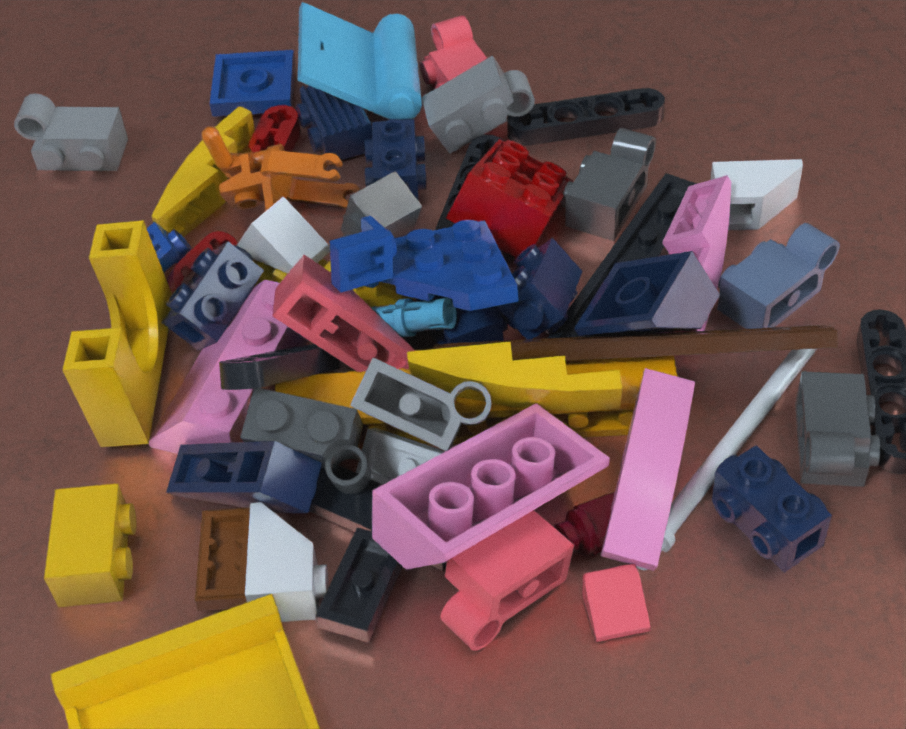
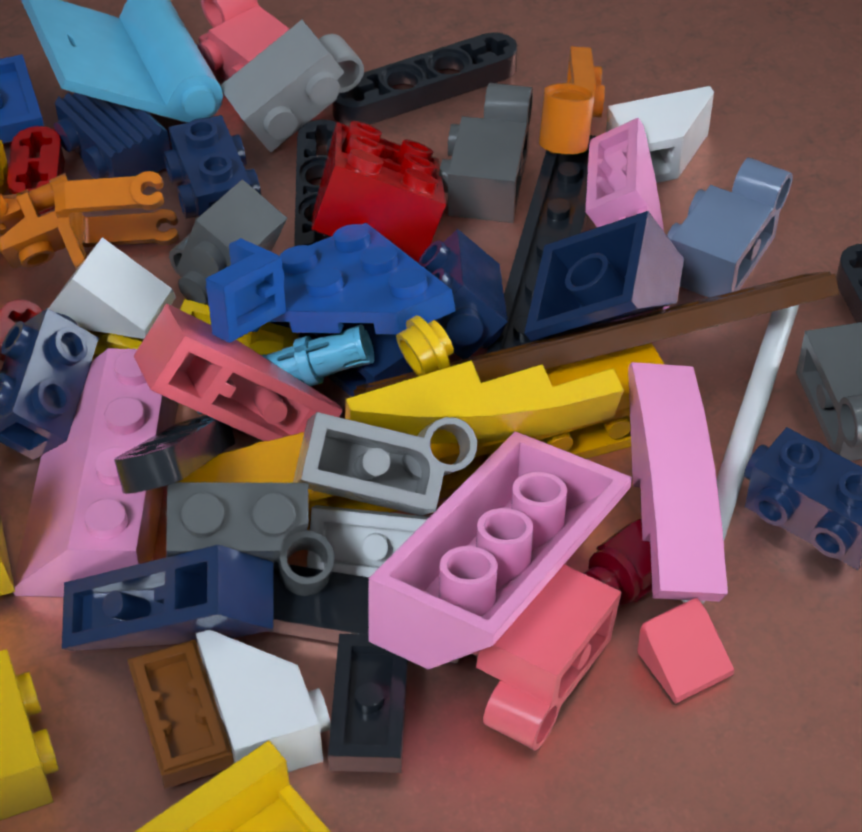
camera: 20 degrees left, 0 degrees up
none -> yellow plate [396,315,454,376]
none -> orange plate [539,46,605,154]

